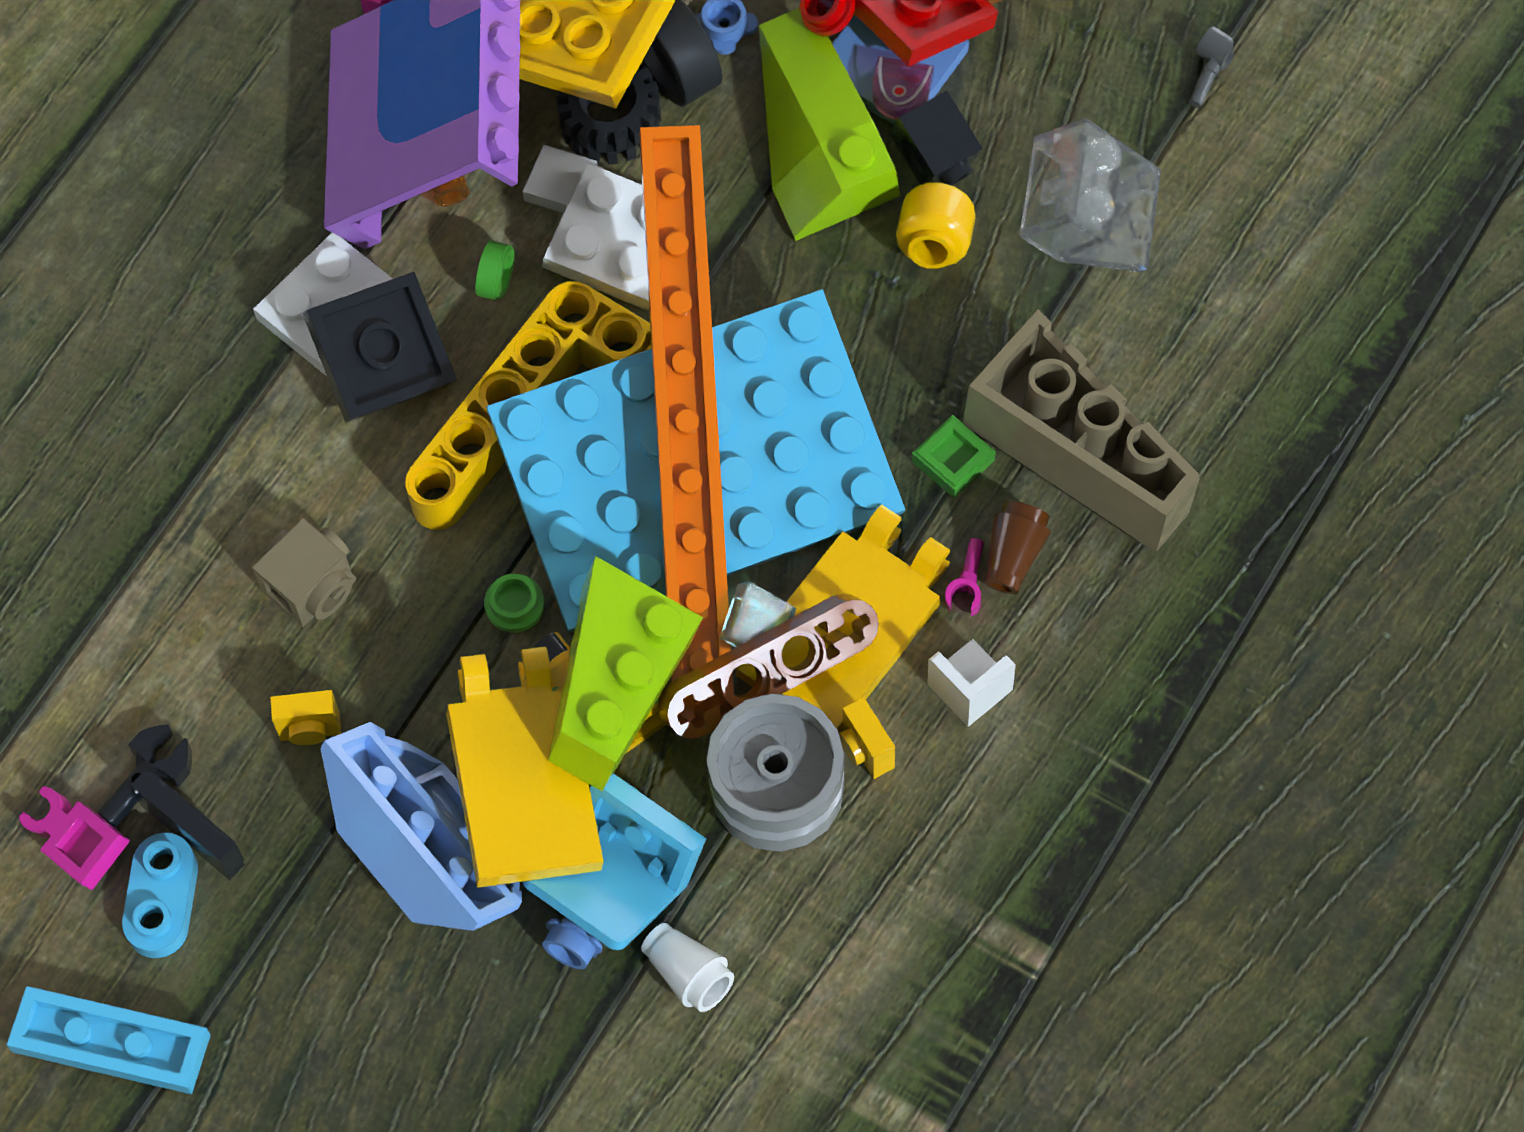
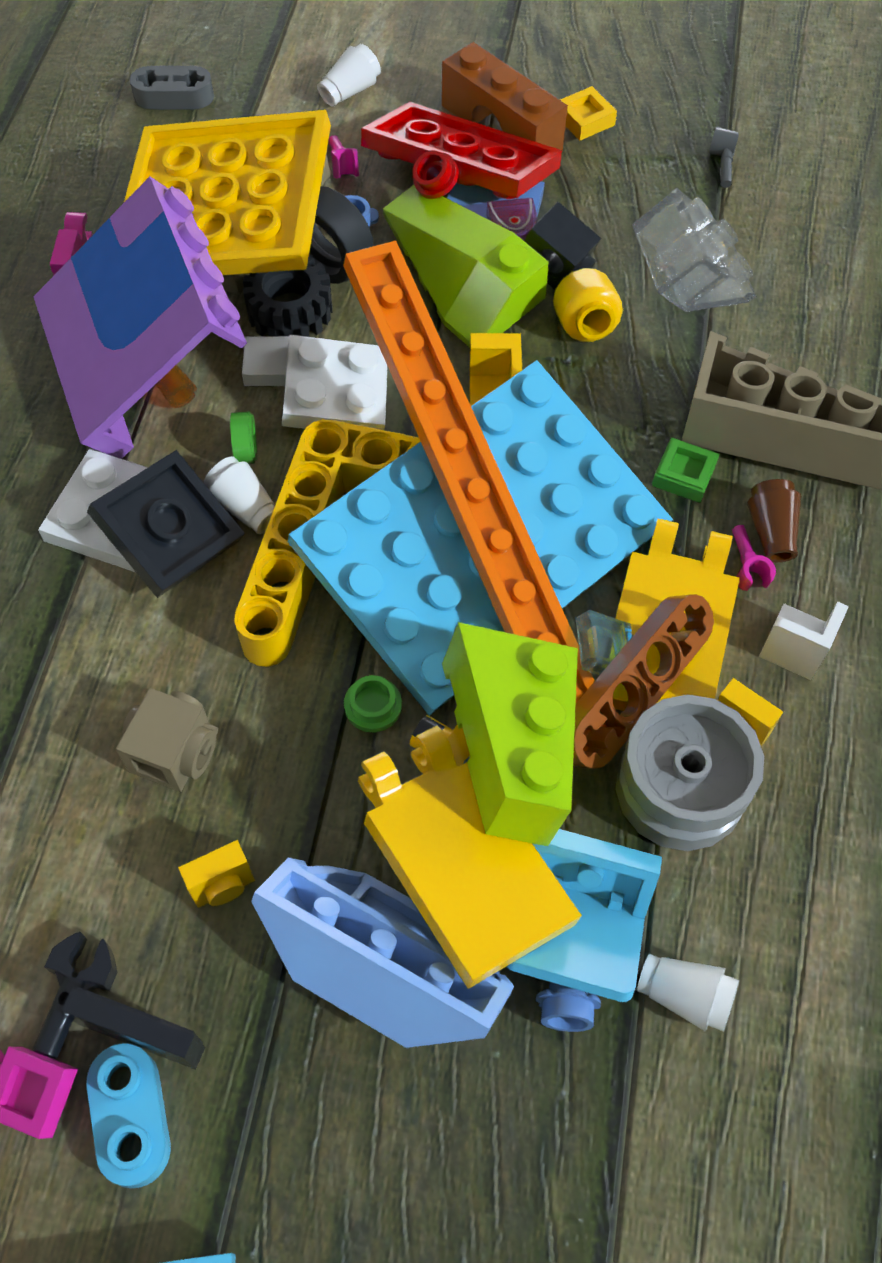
camera: 25 degrees left, 5 degrees down
none -> white cone [204,456,275,534]
none -> yellow panel [469,333,522,406]

